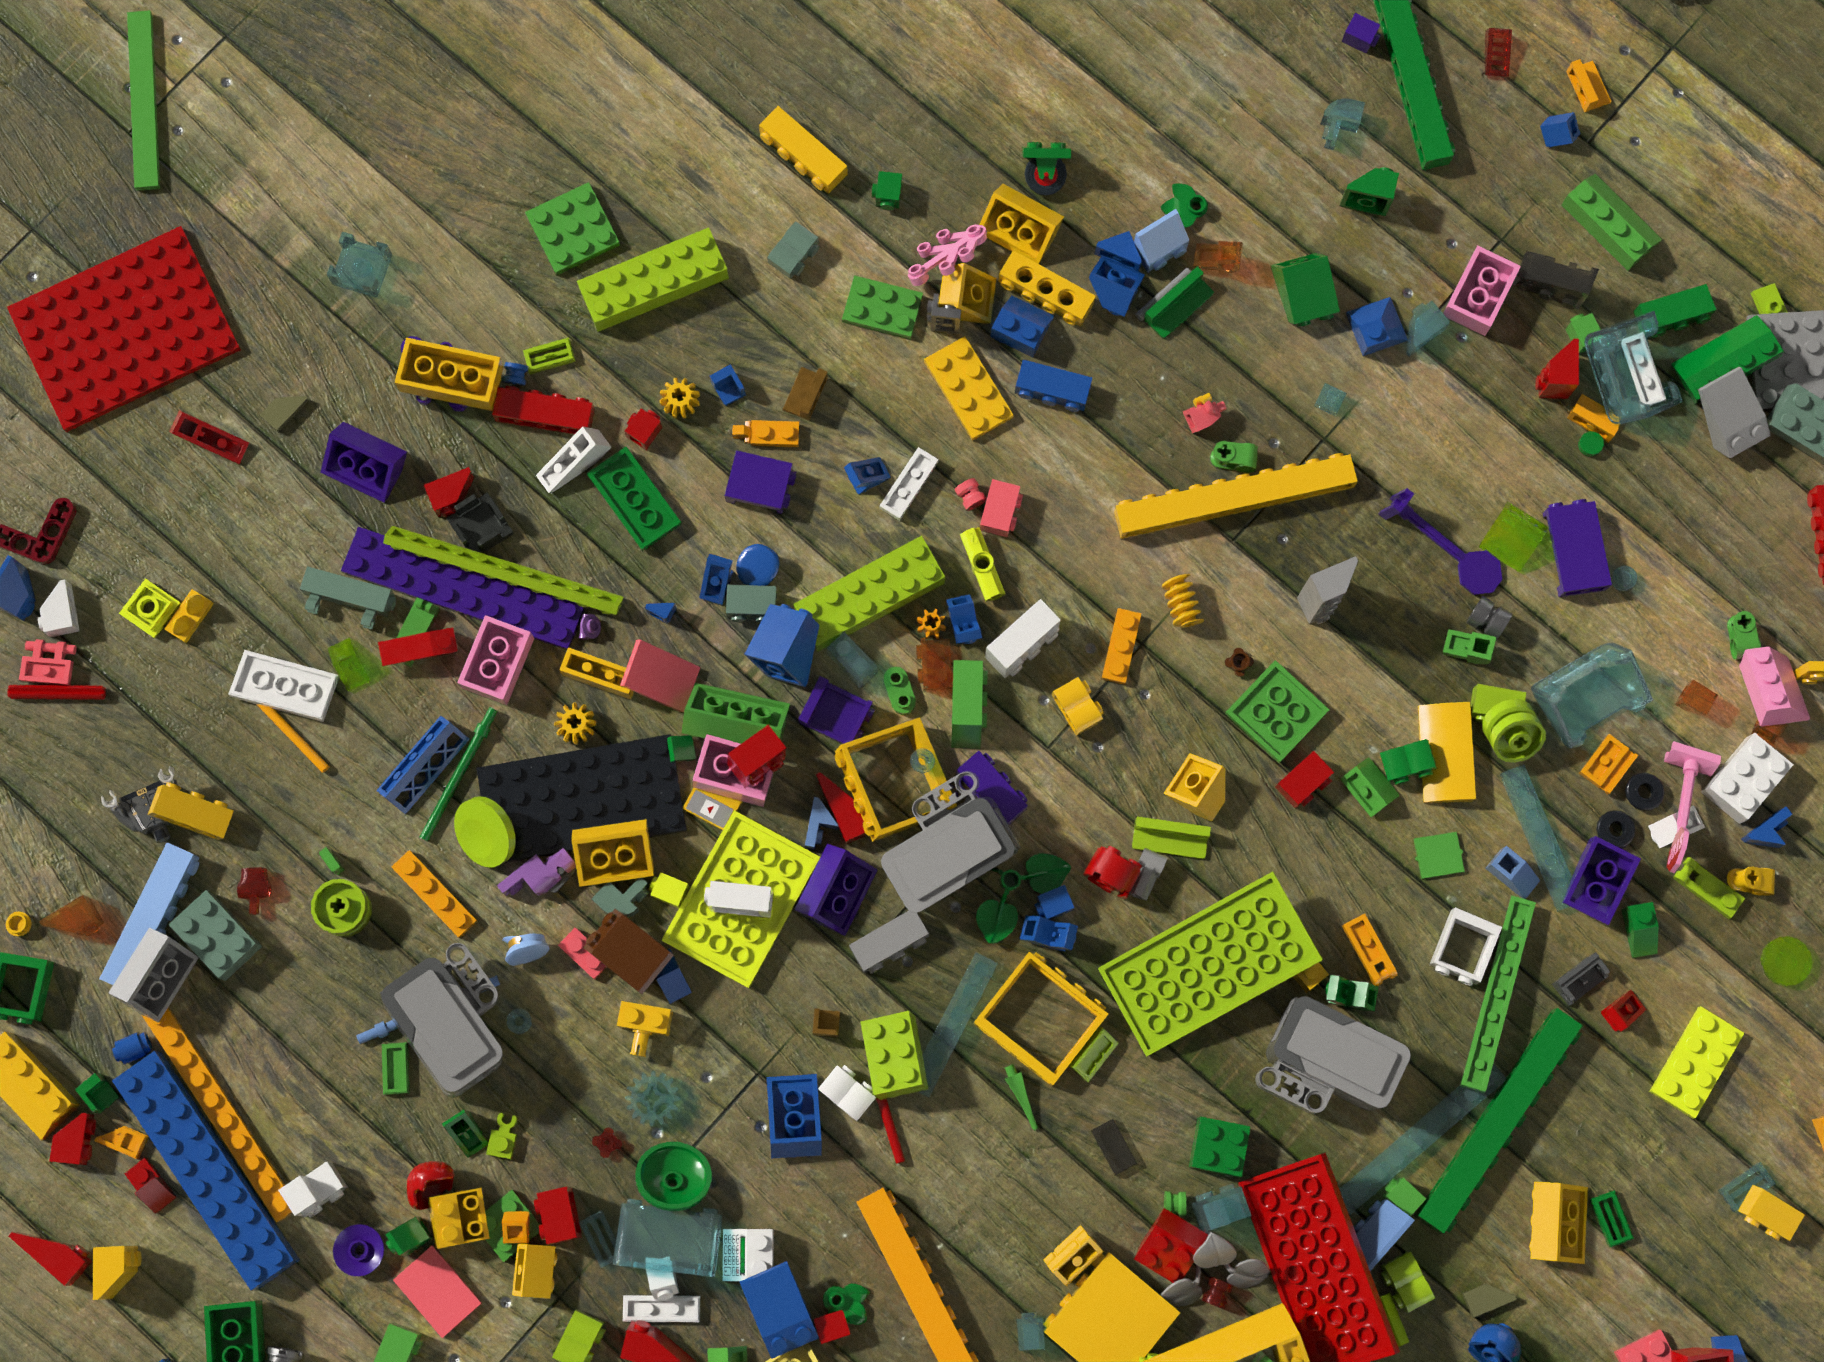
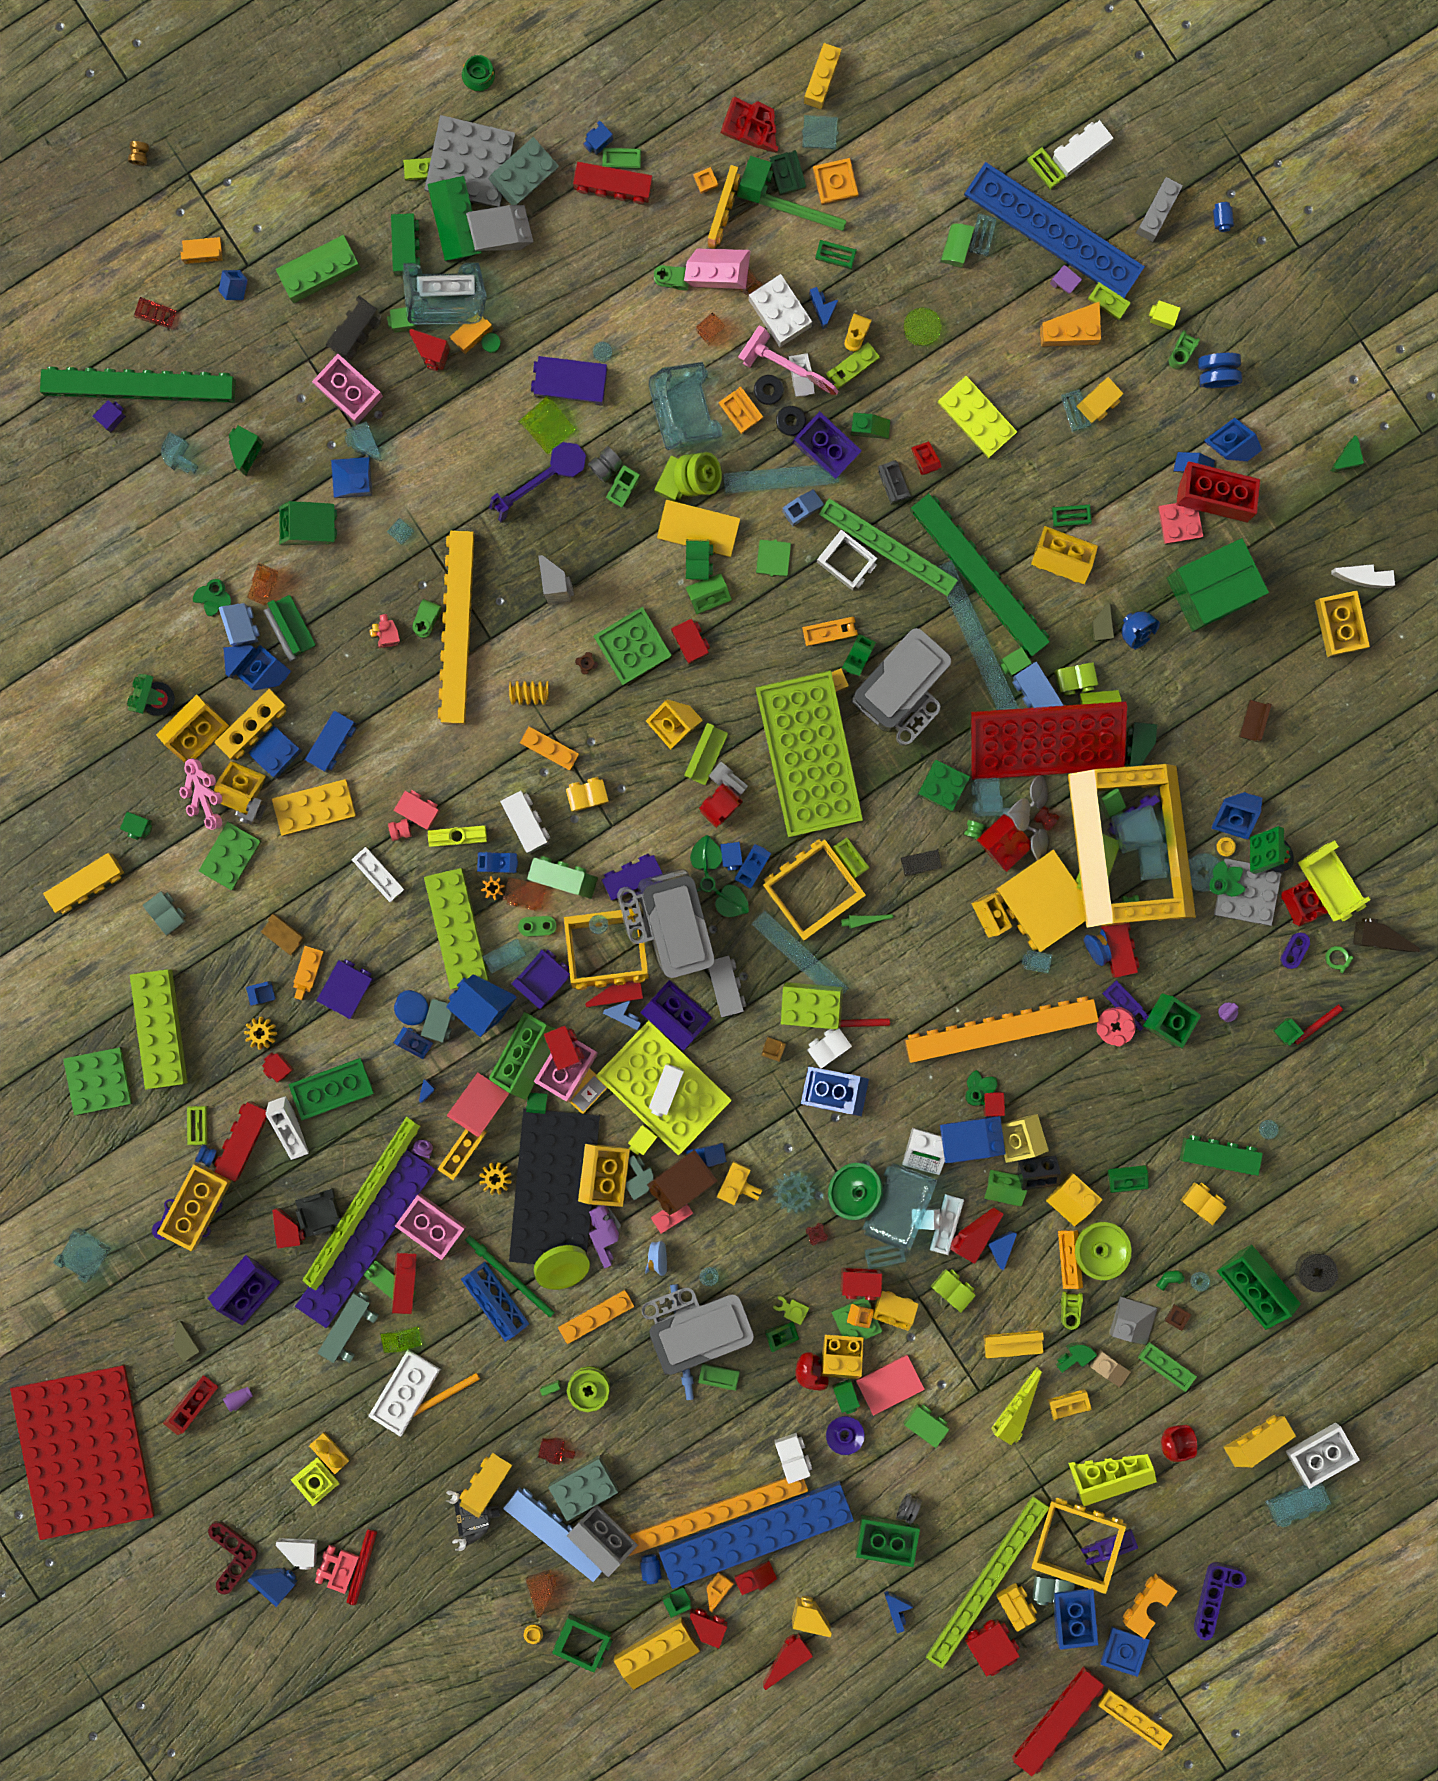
camera: 75 degrees left, 10 degrees up
blue slope [844,457,891,494] -> none
none -> medium lavender cone [223,1386,253,1412]

